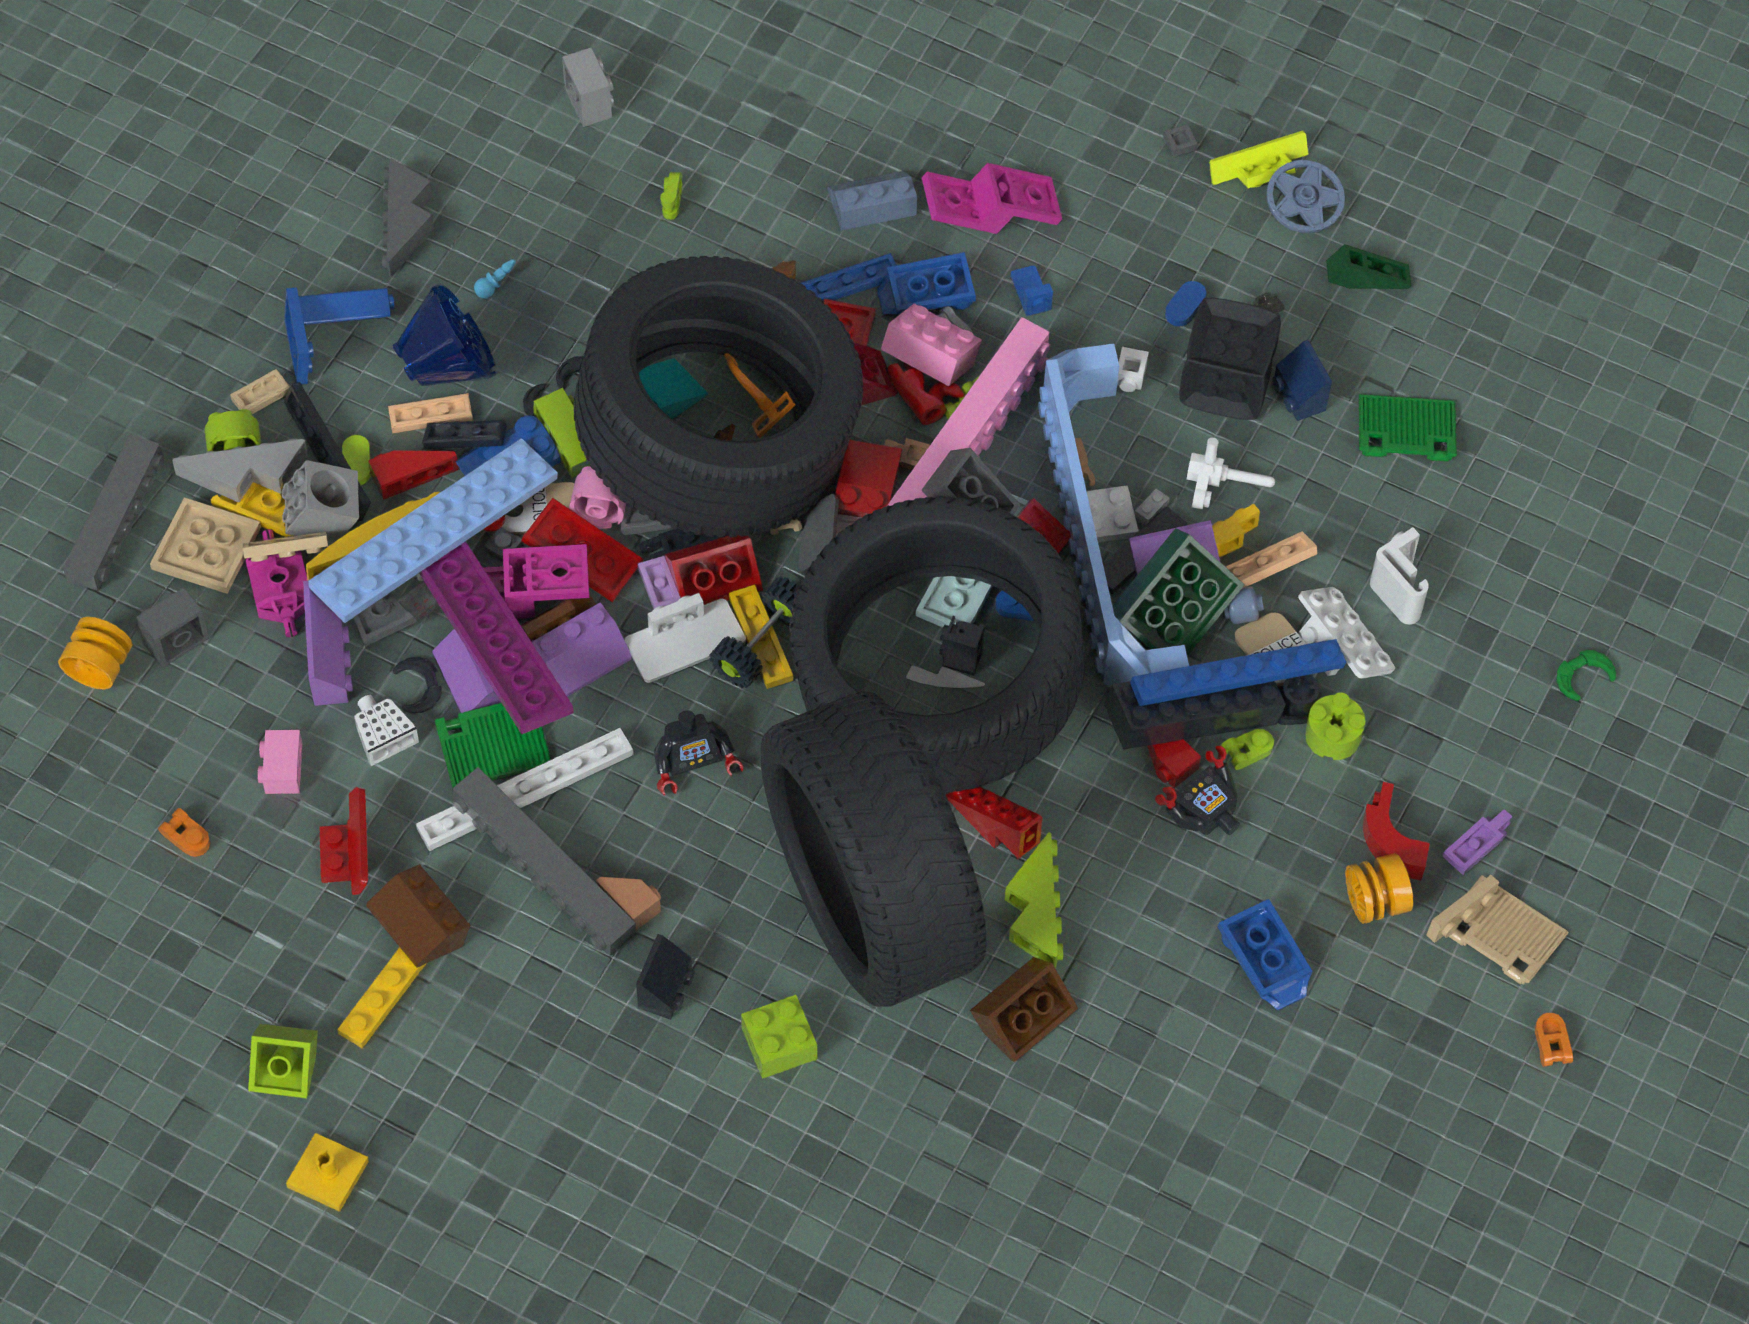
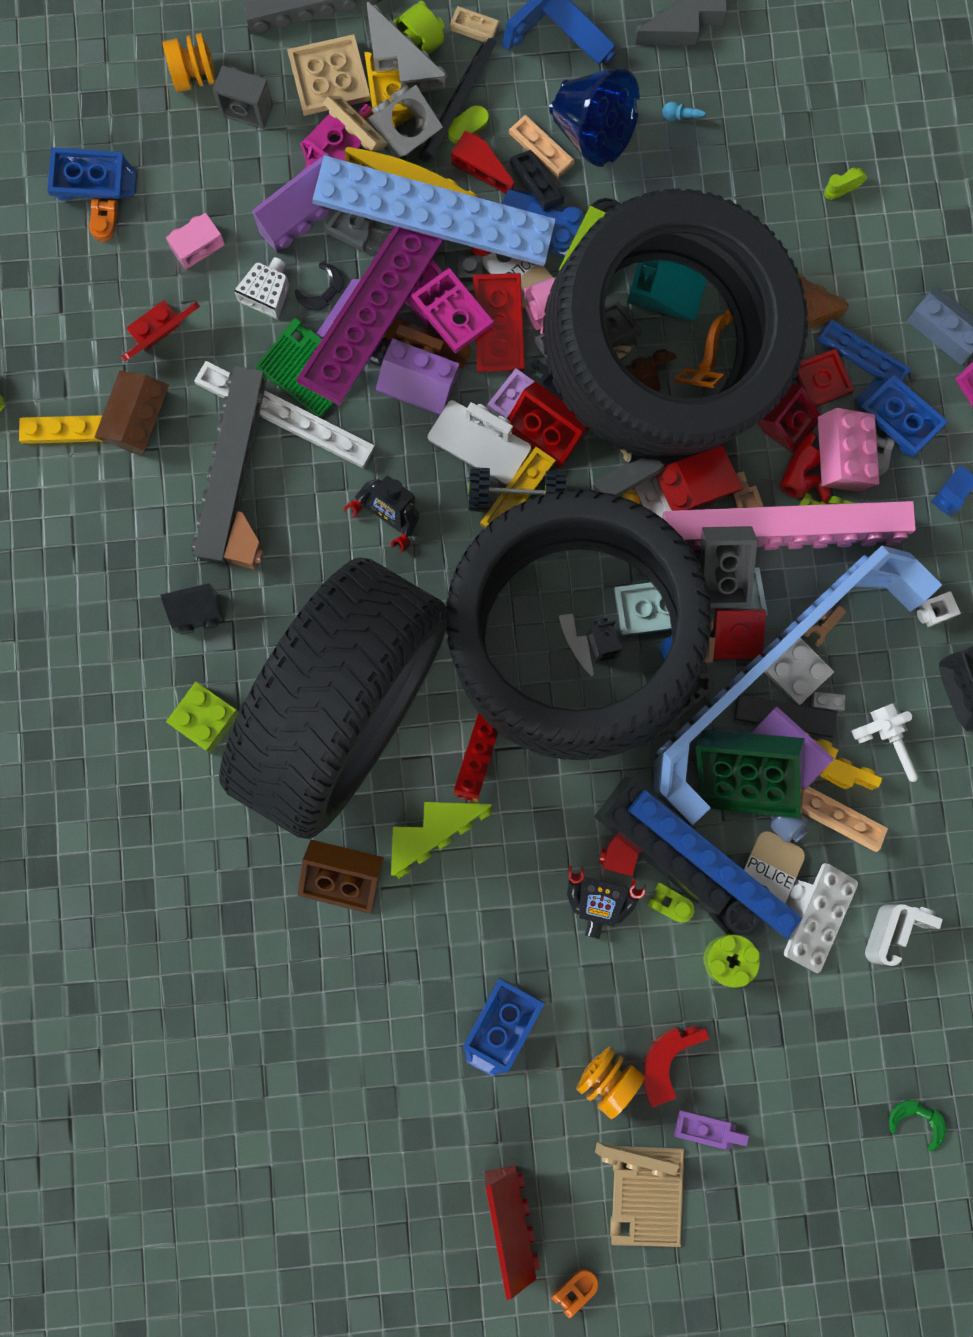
camera: 55 degrees right, 20 degrees up
light grey brick [562,48,614,127] -> none
none -> blue slope [47,147,137,201]
none -> red slope [485,1165,540,1300]

